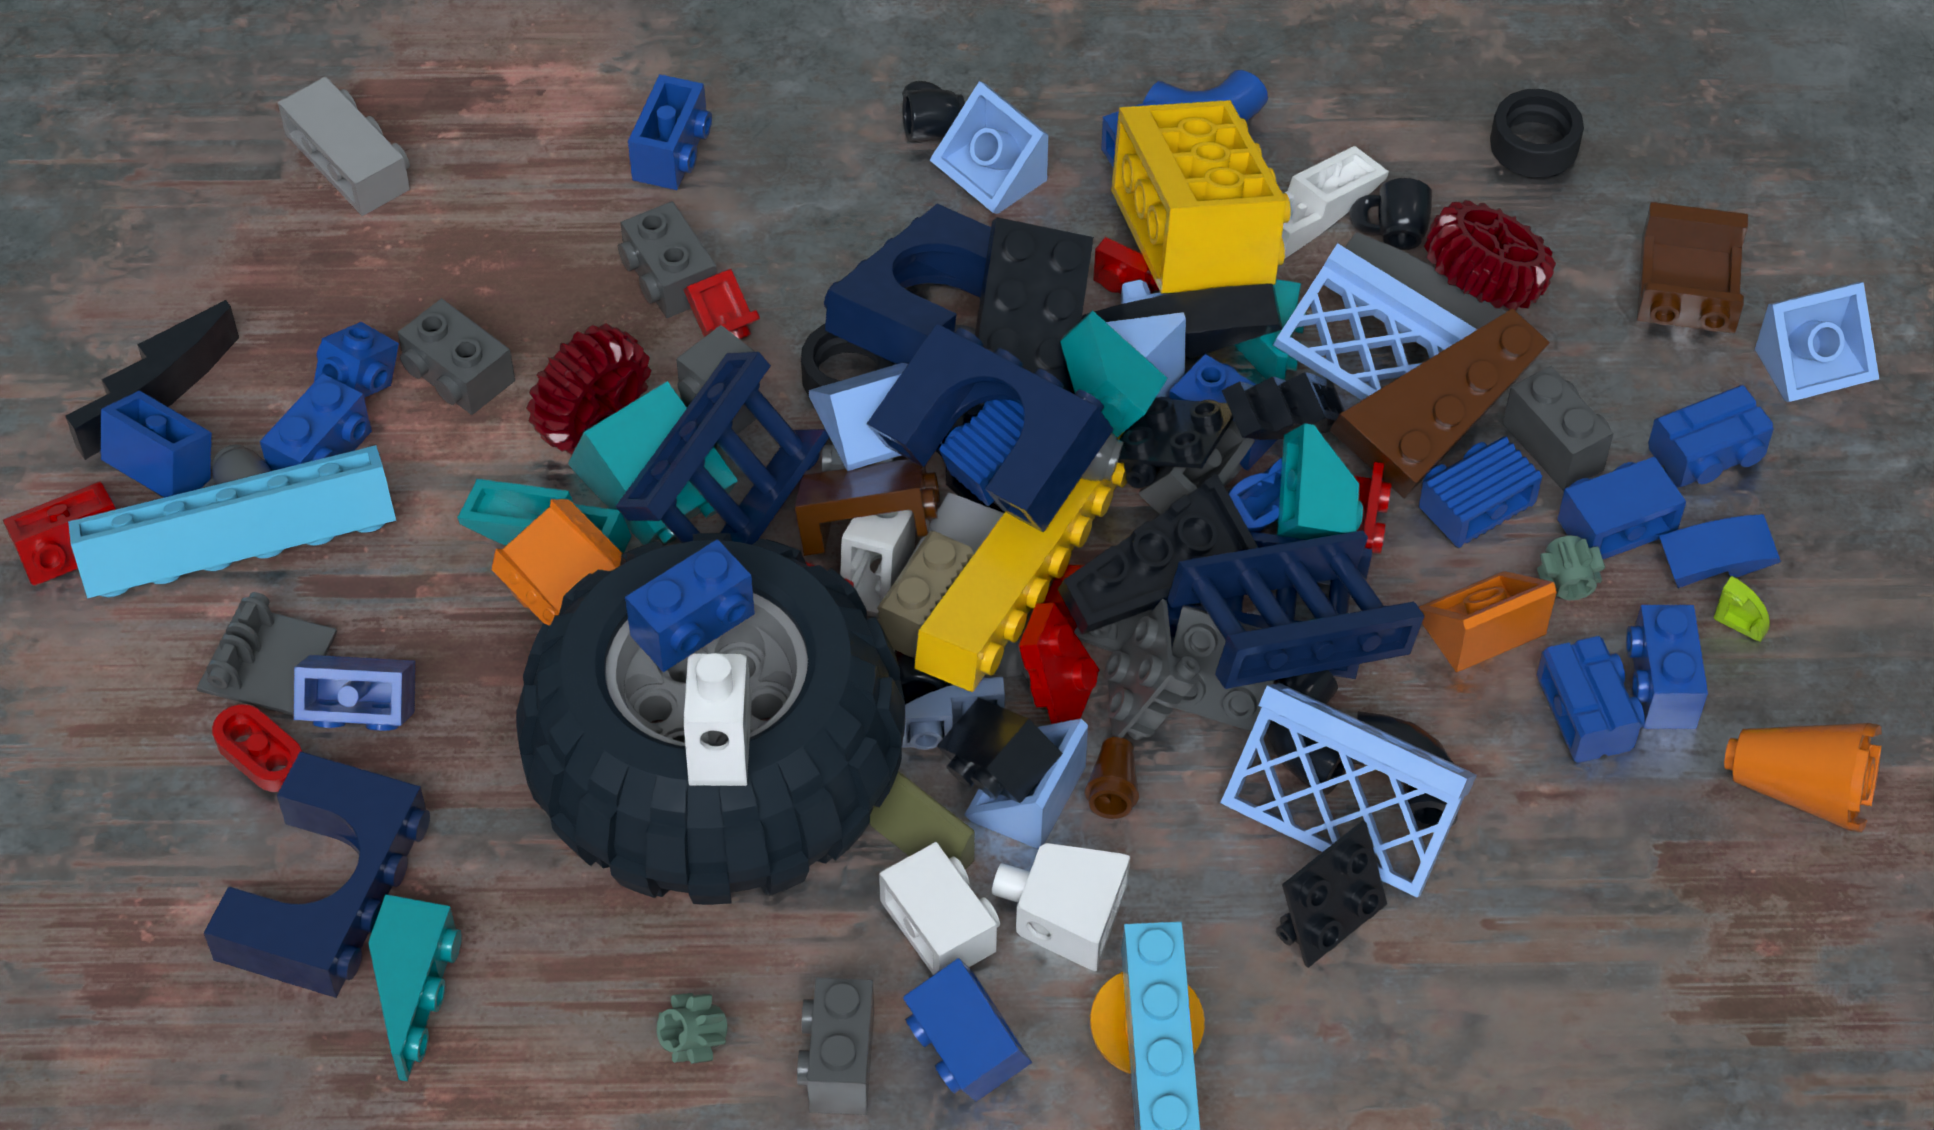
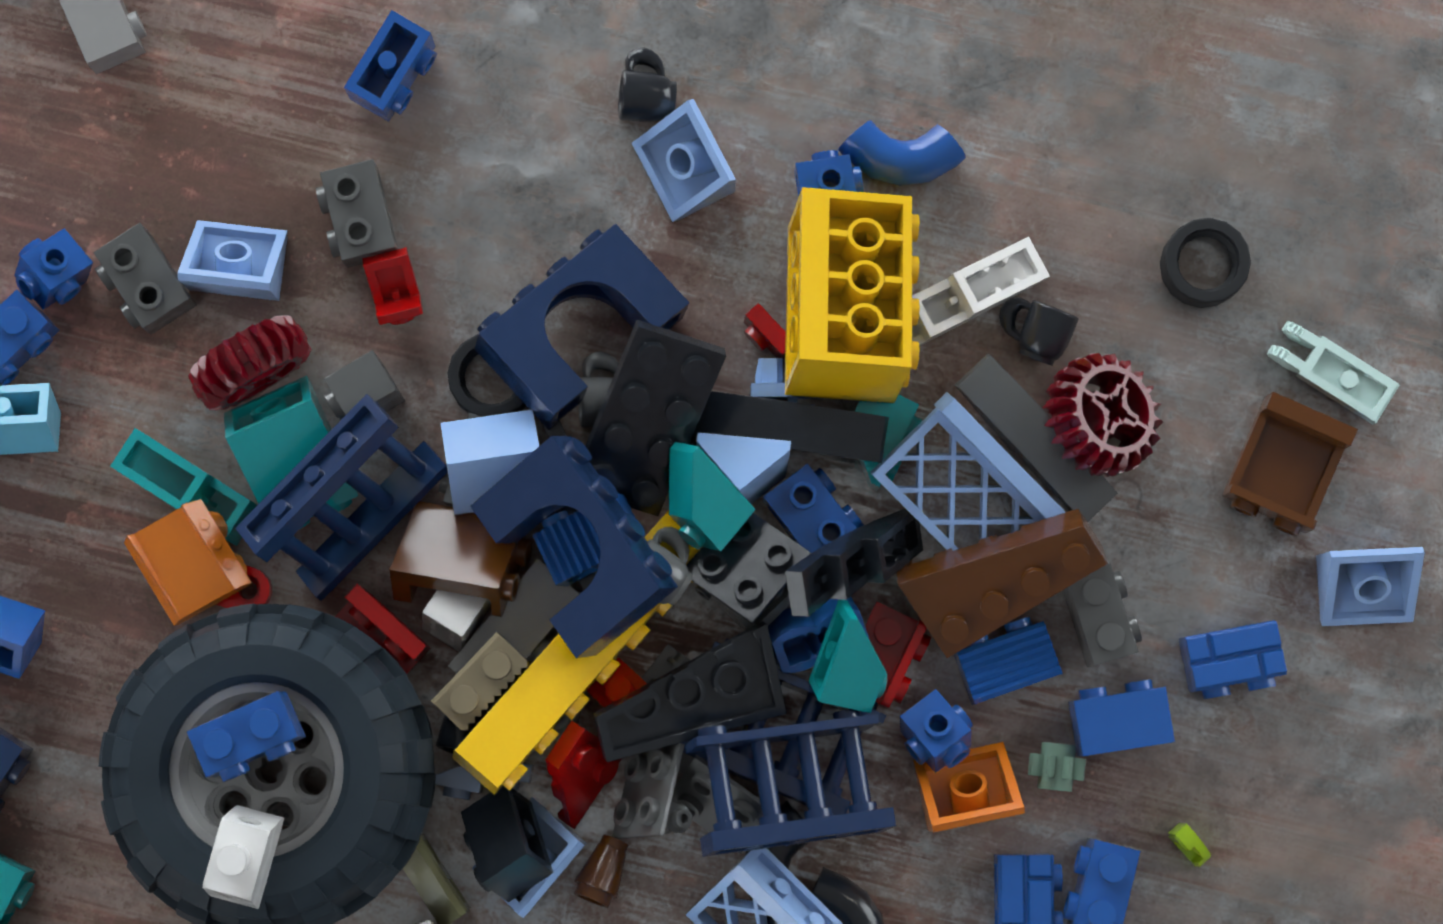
camera: 10 degrees right, 30 degrees up
blue slope [1659,514,1781,588] -> none
none -> light blue slope [178,220,287,301]
none -> blue brick [900,689,973,773]
none -> light aqua hinge [1267,321,1400,425]

